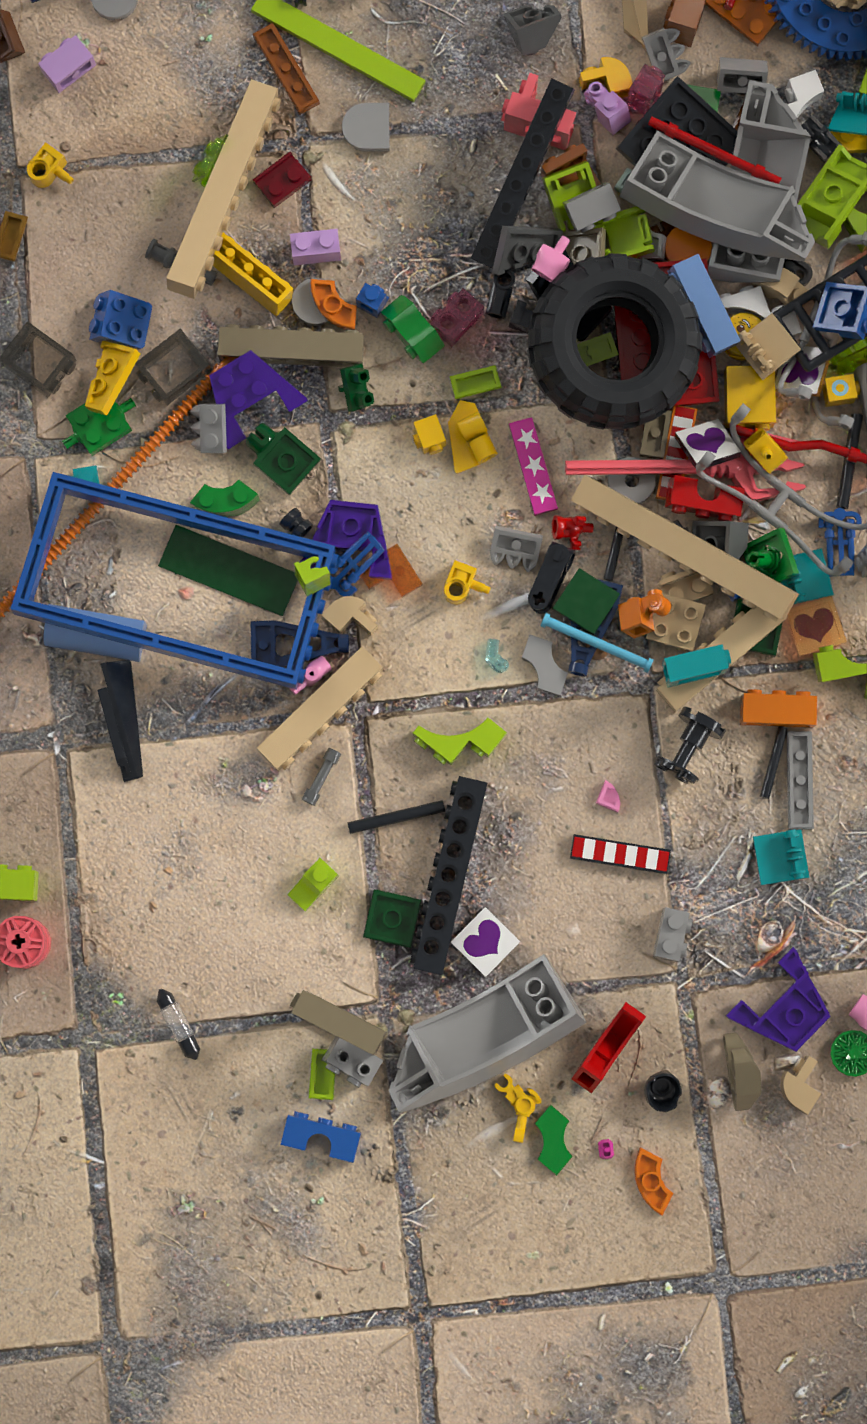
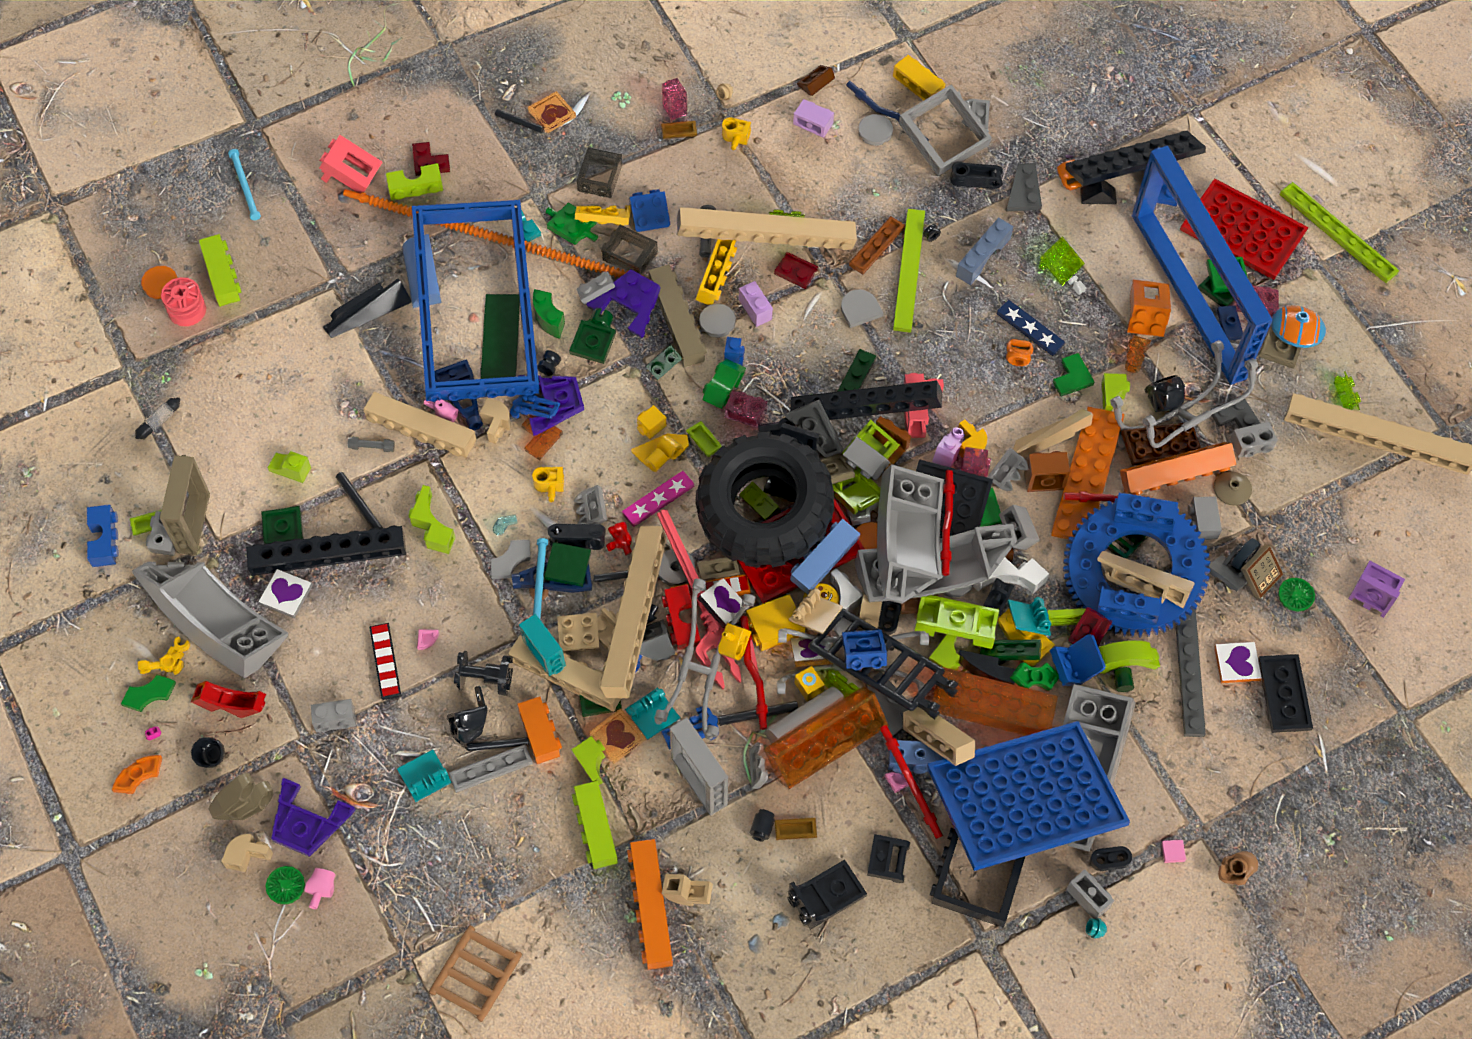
camera: 65 degrees right, 20 degrees down
lime hinge [294,556,331,596] -> none
orange tile [311,279,357,330] -> none
dark grey slope [503,5,562,56] -> none
bright pink piece [531,236,570,282] -> none
orange brick [618,589,671,639] -> none
green plate [743,528,799,583] -> none
none -> black piece [447,686,488,744]
none -> dark green plate [837,349,876,392]

